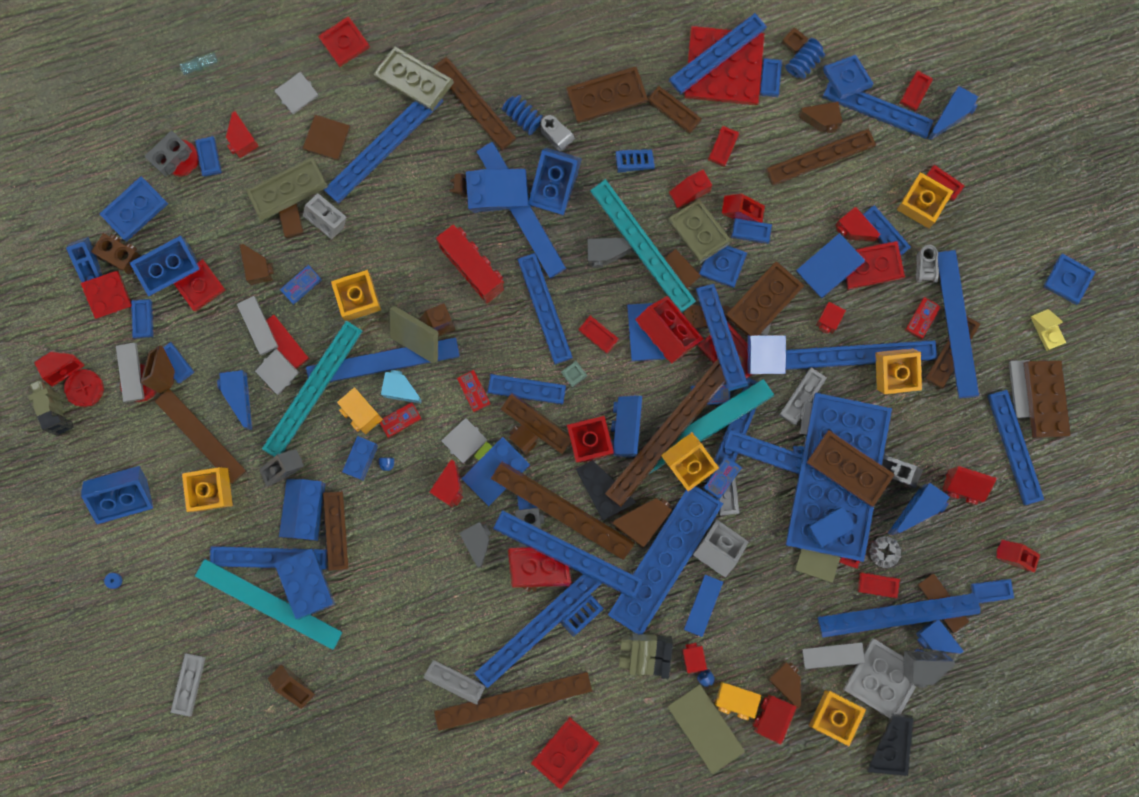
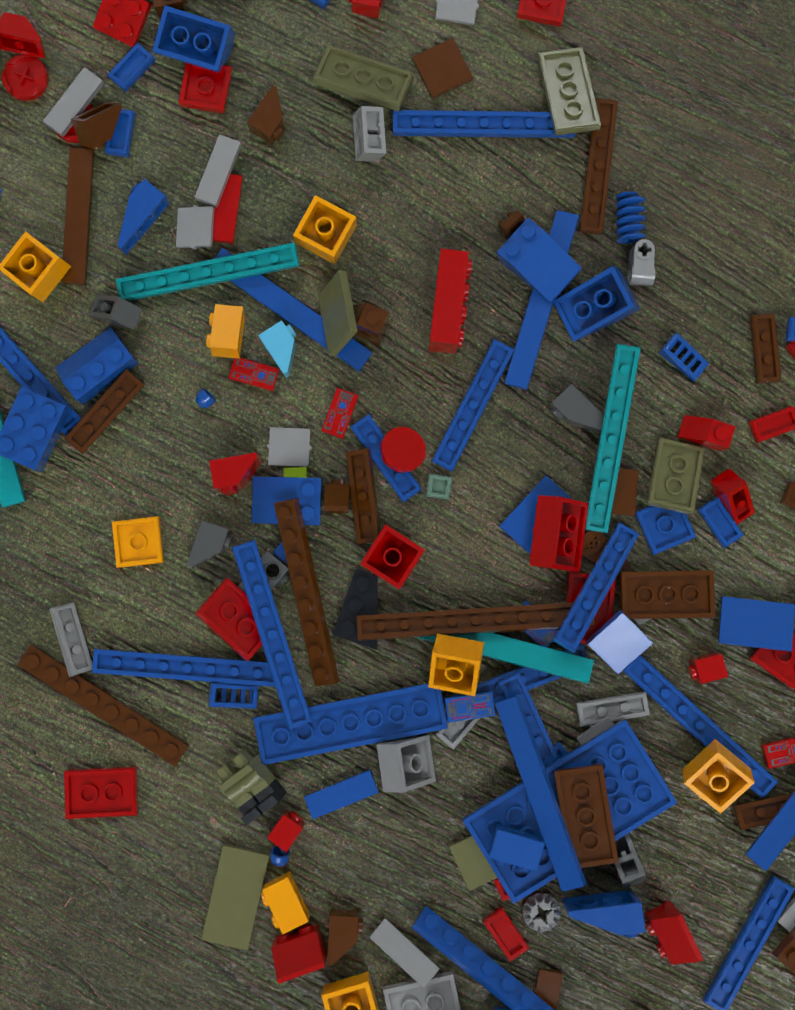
camera: 40 degrees right, 5 degrees up
reddish brown tile [279,203,304,238] -> none
blue tile [280,265,322,305] -> none
blue brick [342,436,378,481] -> none
reddish brown plate [566,66,648,124] -> none
red tile [578,315,619,354] -> none
blue slope [610,396,642,458] -> none
reddish brown slope [612,498,672,548] -> none
none -> light orange tile [112,516,165,568]
none -> red tile [380,427,426,473]
none -> blue tile [495,695,587,892]

